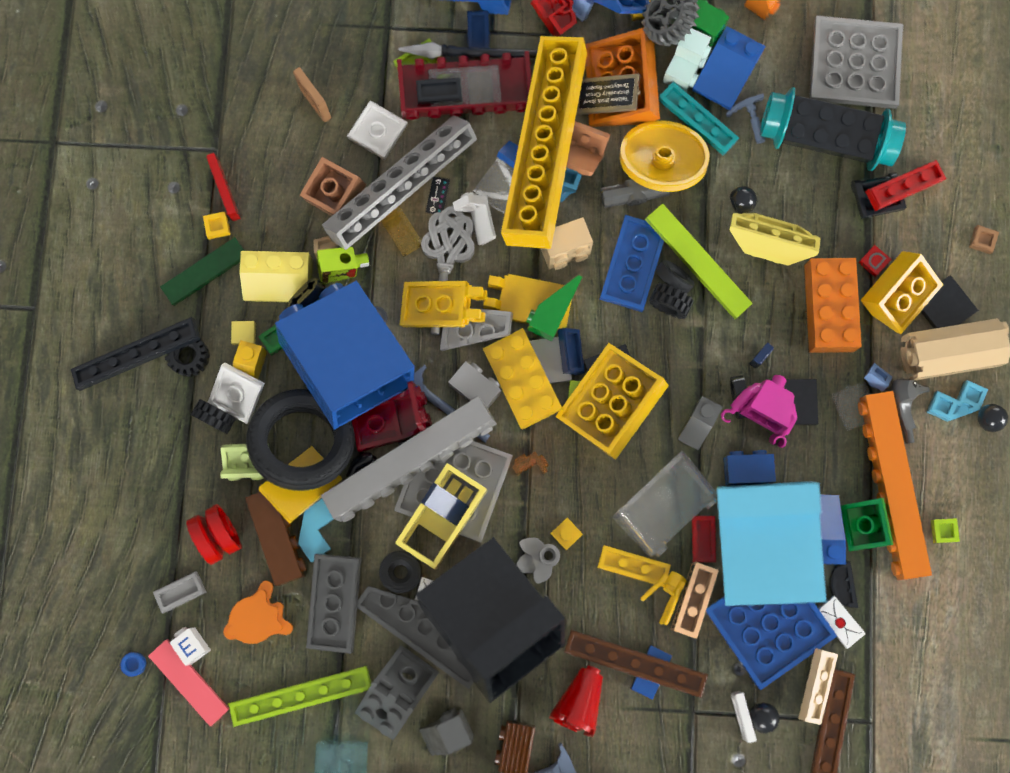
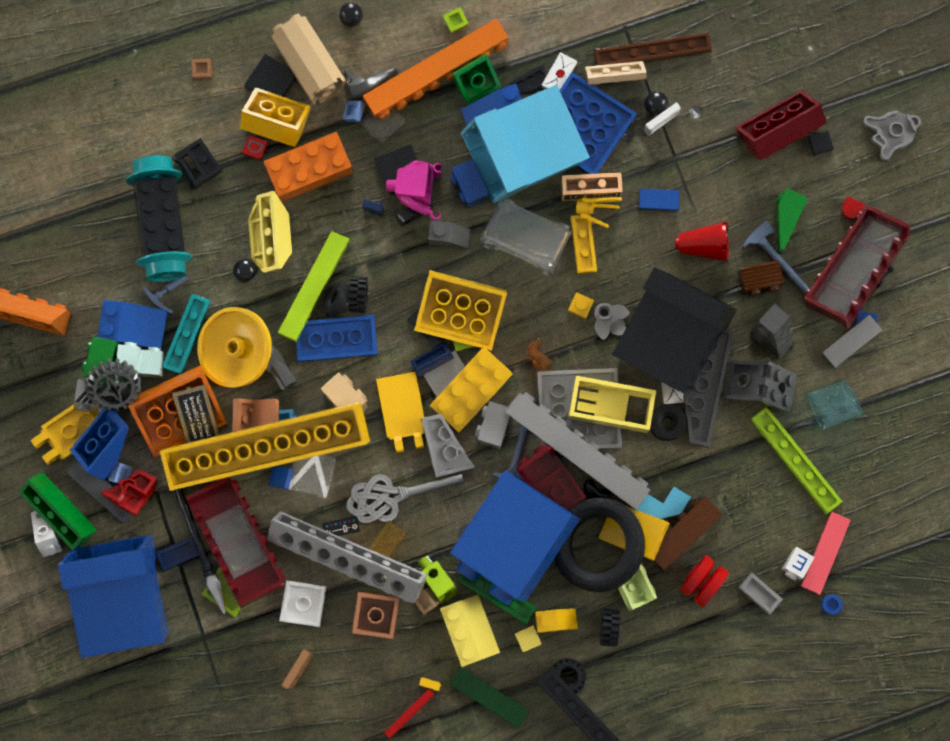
camera: 115 degrees left, 0 degrees up
yellow plate [203,211,231,239] -> none
white tile [208,363,265,424] -> none
orange tile [223,581,293,644] -> none
black beam [287,277,325,308] -> none
dark grey tile [306,553,362,654] -> none
yellow tile [399,281,488,327] -> none
black tile [416,77,462,104] -> none
tile [421,482,470,526] -> none
white bracket [453,192,496,245] -> none
green slope [526,275,582,342] -> none
reddish brown tile [564,630,708,698] -> none
red tile [692,515,716,563] -> none
light grey plate [809,16,903,109] -> none
red tile [865,160,946,212] -> none
medium azure tile [927,380,988,422] -> none
none -> yellow tile [419,677,441,691]

